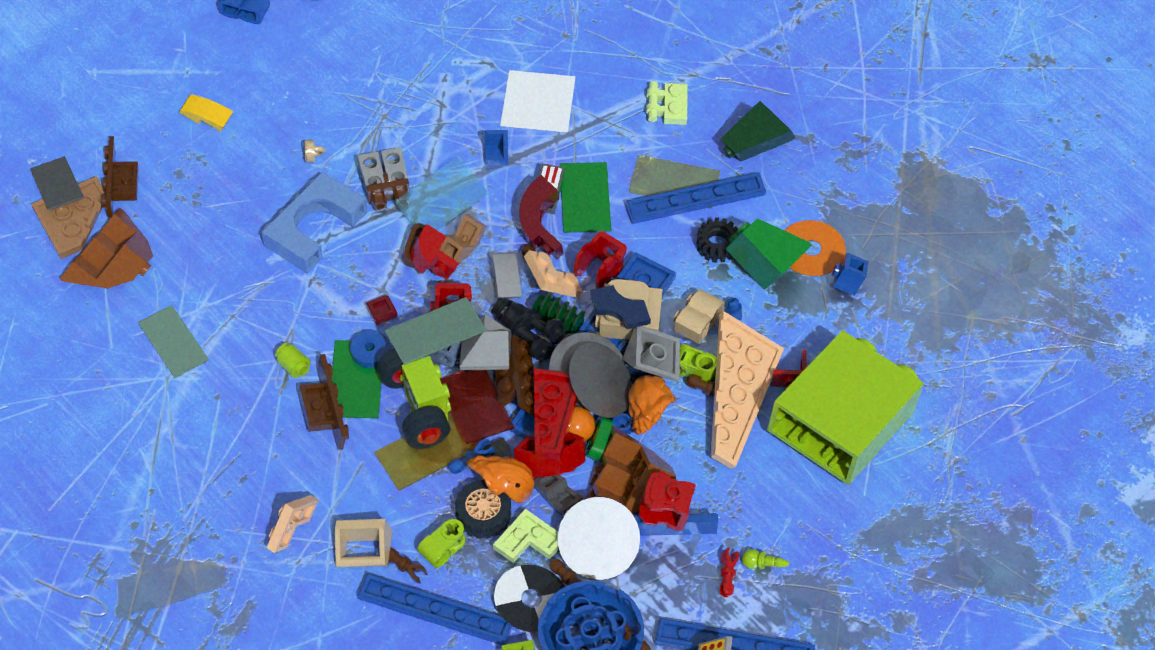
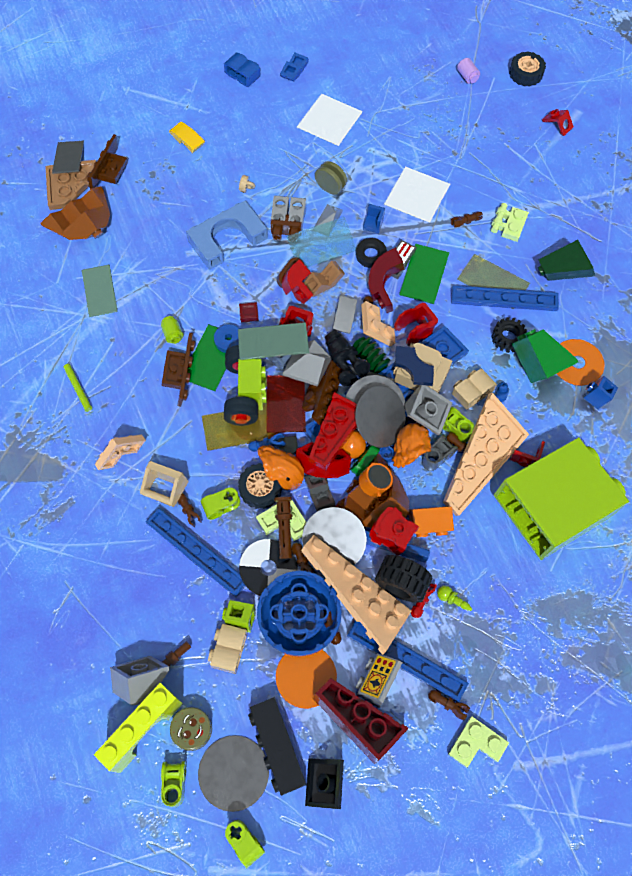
camera: 20 degrees right, 10 degrees up
none -> lime bar [63,364,92,412]
none -> reddish brown pin [274,497,293,559]
none -> white sticker [297,94,363,146]
none -> light nougat wing [301,535,411,655]
none -> light grey slope [313,204,343,237]
none -> olive head [315,161,347,195]
none -> black tyre [356,238,387,268]
none -> piece [359,463,393,497]
none -> black tyre [375,555,433,603]
none -> orange brick [408,506,454,537]
none -> dark grey piece [422,435,458,471]
none -> reddish brown piece [451,211,483,227]

